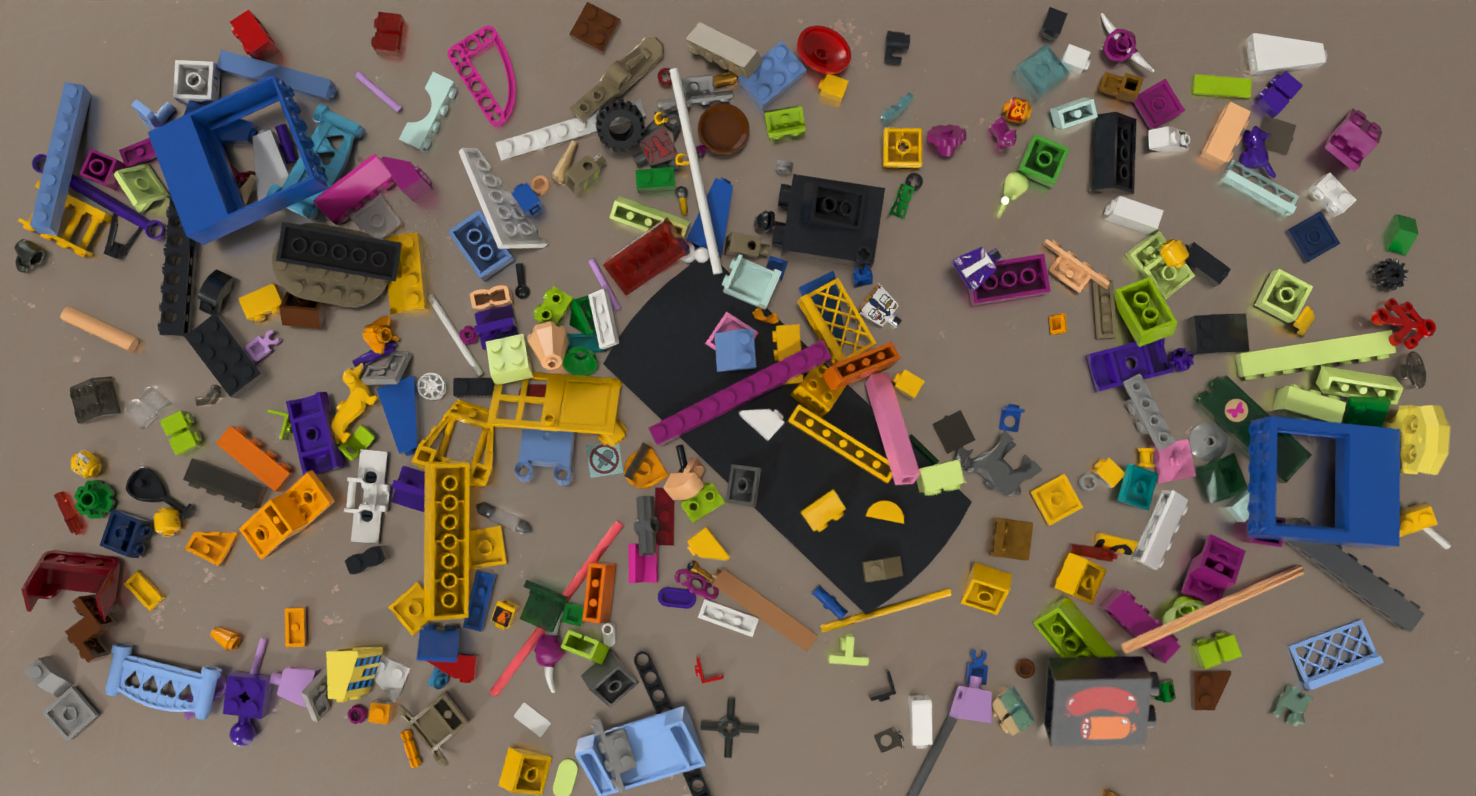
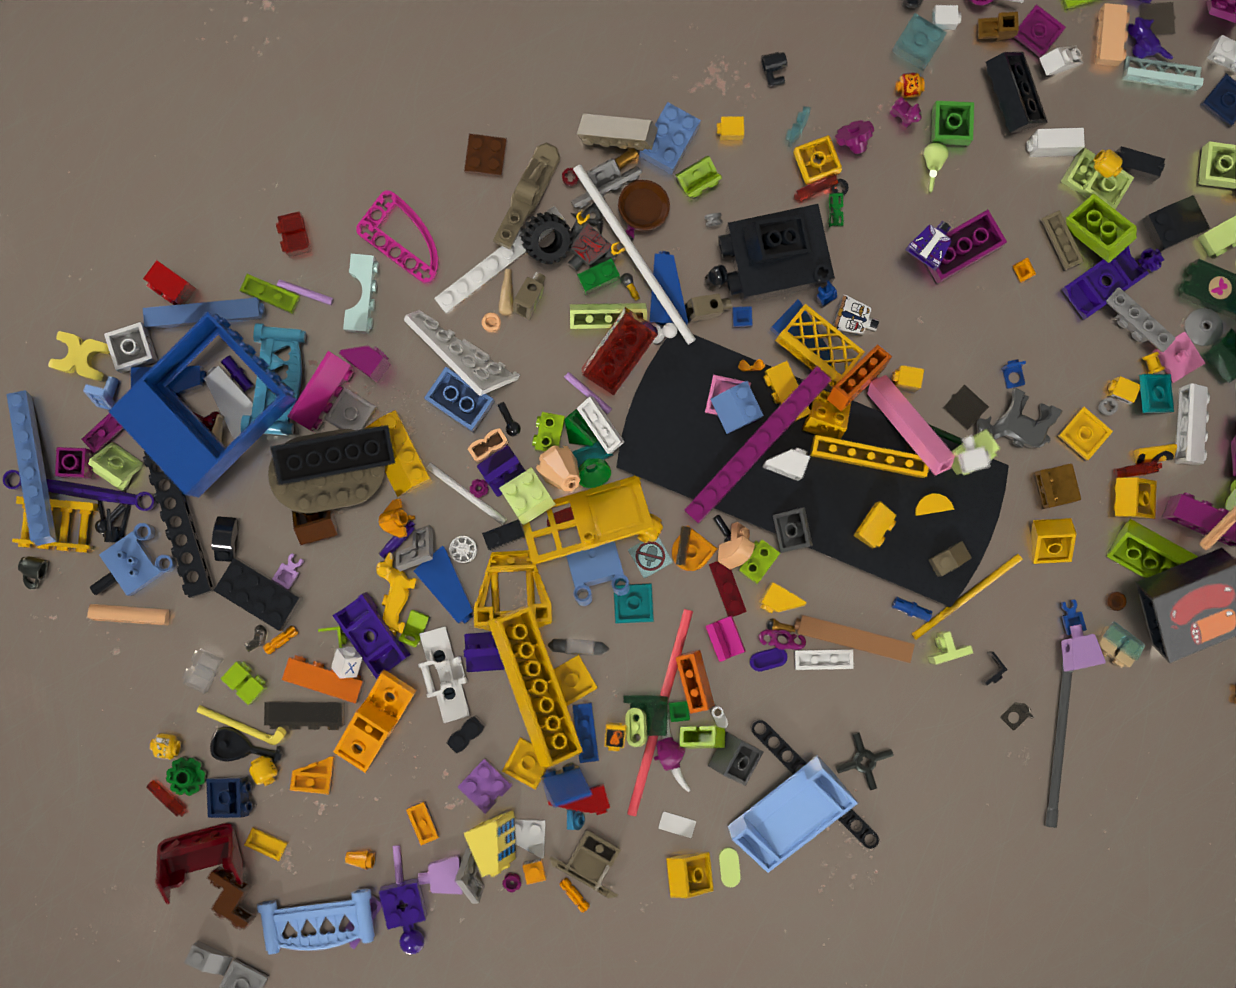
camera: 25 degrees left, 0 degrees up
clear smoke bracket [70,376,121,424] -> none
yellow brick [238,283,284,322] -> none
blue brick [511,183,545,218] -> none
light grey bracket [591,717,637,794] -> none
dark grey piece [634,496,659,556] -> none
red bracket [694,656,724,684] -> none
light aqua panel [722,254,782,310] -> none
red dish [797,26,851,74] -> none
white slope [908,695,932,749] -> none
light nougat bracket [1044,239,1110,294] -> none
light aqua brick [1050,97,1098,129] -> none
none -> light yellow piece [48,331,110,381]
none -> medium blue piece [90,523,177,596]
none -> black bar [95,503,126,534]
none -> light yellow piece [197,705,286,745]
none -> lime tile [239,274,300,314]
none -> light orange axle [263,626,298,654]
none -> white brick [331,647,362,678]
none -> medium lavender piece [458,758,513,814]
none -> teal tile [614,583,654,624]
none -> yellowish green plate [625,708,647,747]
none -> clear red piece [794,173,839,201]
none -> white brick [957,436,991,474]

